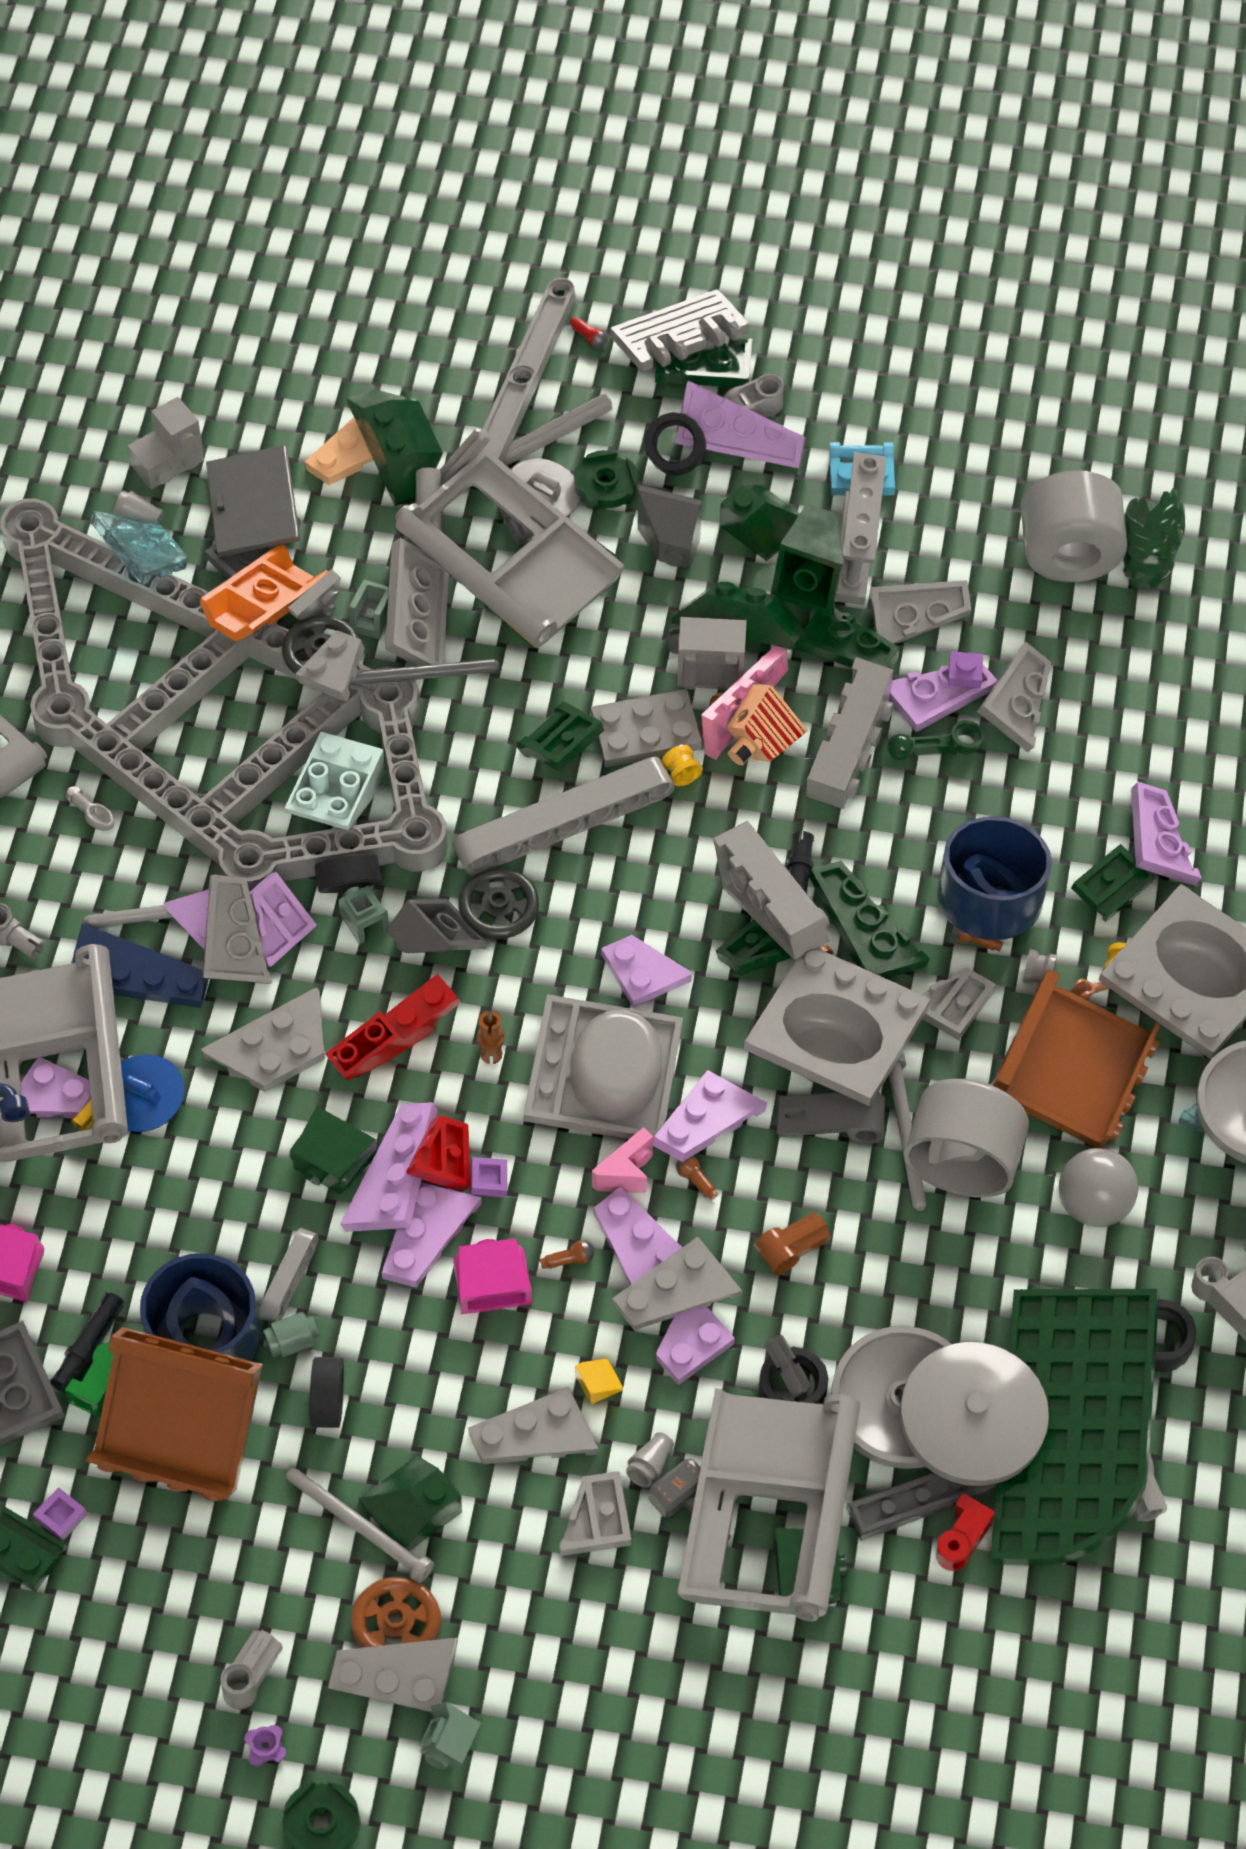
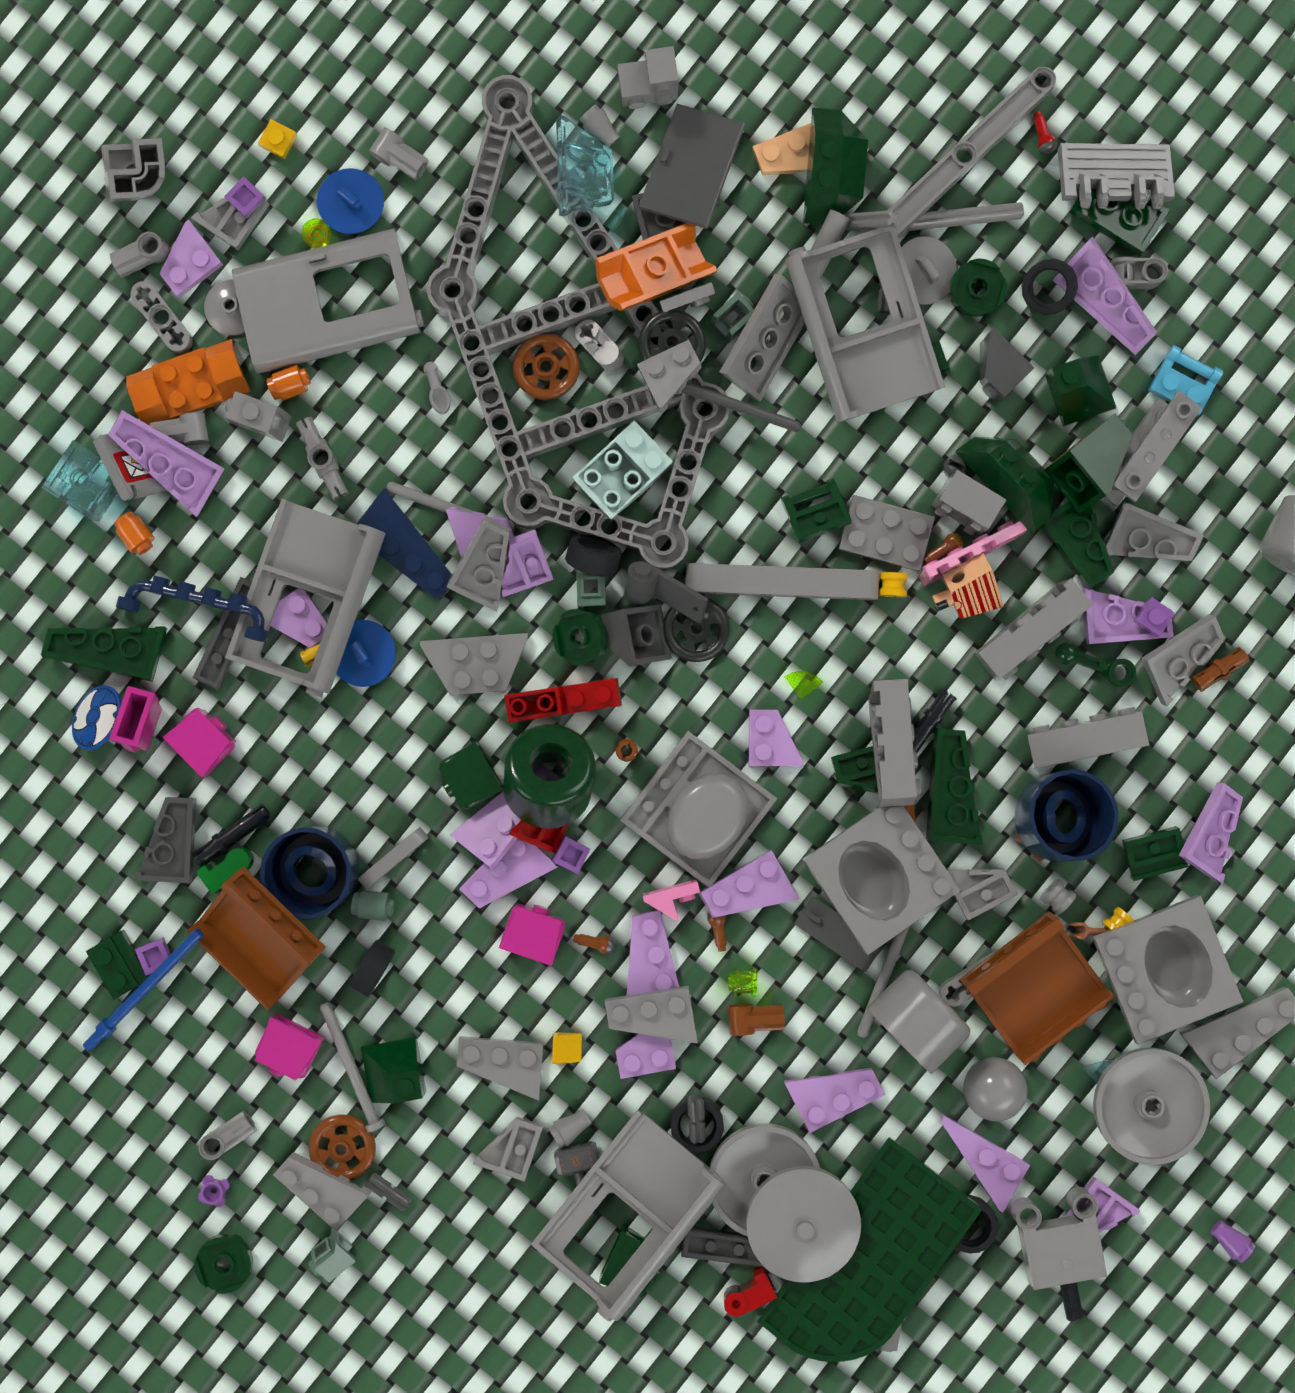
camera: 30 degrees right, 30 degrees up
none -> blue bar [83,928,204,1052]
none -> dark pink torso [255,1013,326,1081]
none -> dark grey piece [365,1173,412,1212]
none -> dark green piece [503,724,596,828]
none -> dark orange plate [513,333,580,400]
none -> dark green plate [553,608,607,665]
none -> light grey piece [574,319,624,372]
none -> dark grey door [624,561,708,624]
none -> clear neon green brick [728,967,758,997]
none -> clear neon green tile [784,671,823,699]
none -> lavender wing [784,1068,885,1133]
none -> lavender wing [940,1114,1030,1212]
none -> light grey wedge [1027,707,1149,768]
none -> dark orange pin [1191,647,1250,692]

